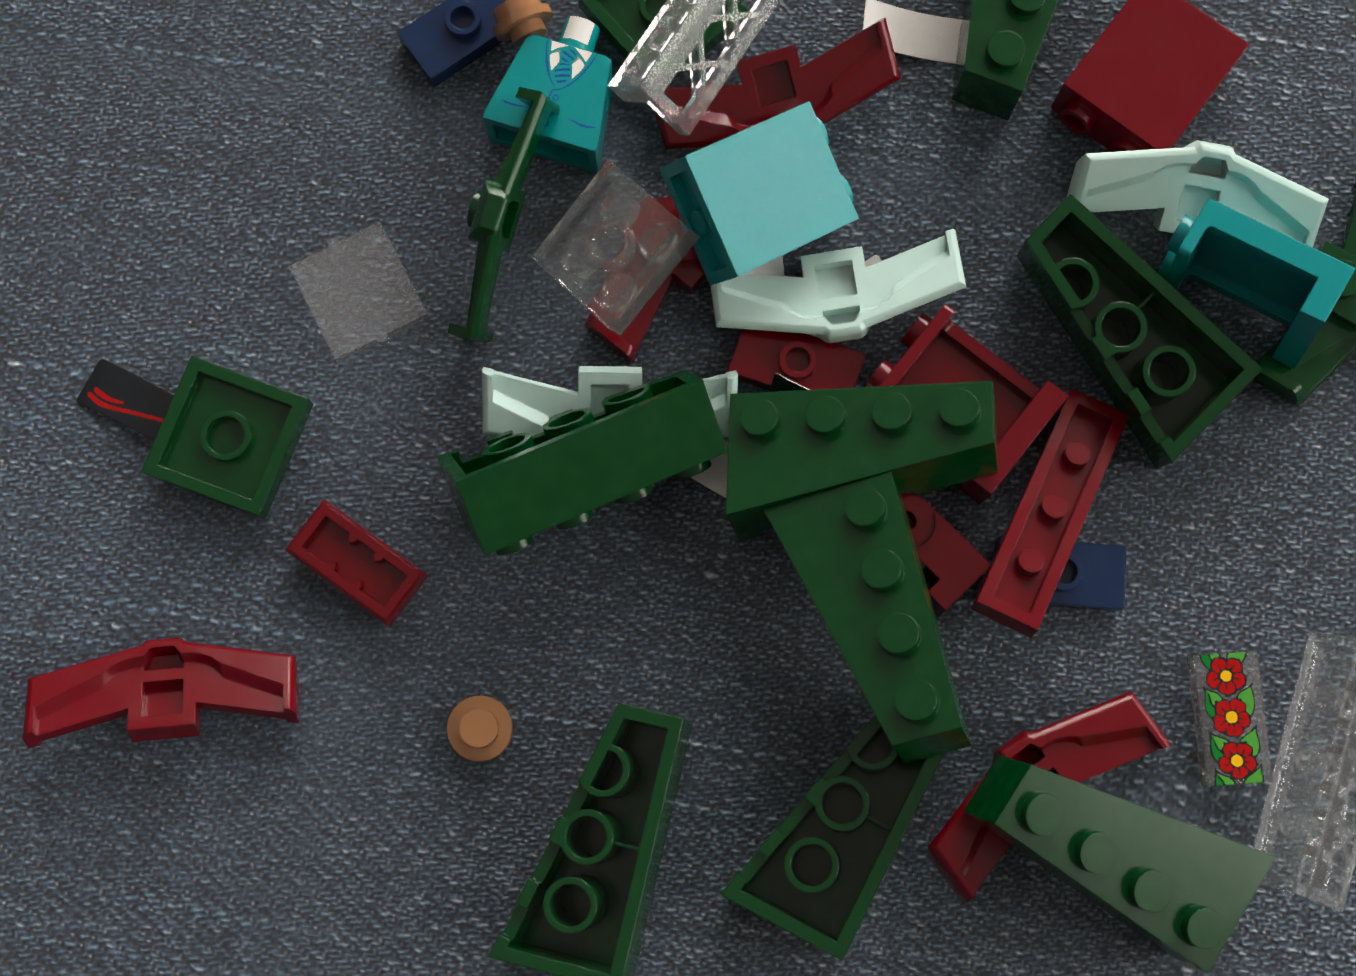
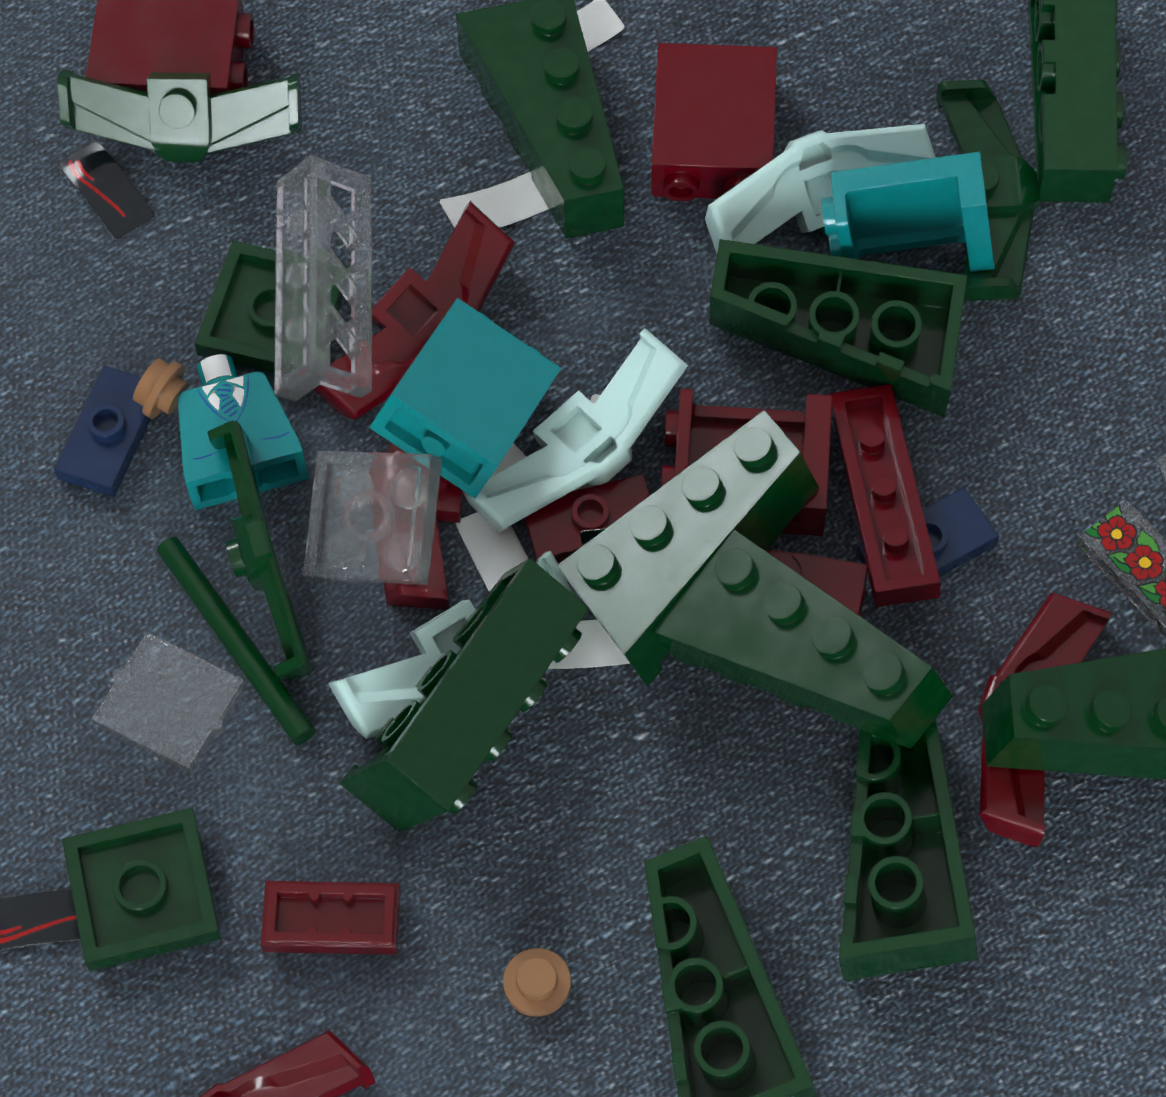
camera: 30 degrees left, 15 degrees down
none -> dark green bar [157,537,316,745]
none -> white sticker [456,512,528,592]

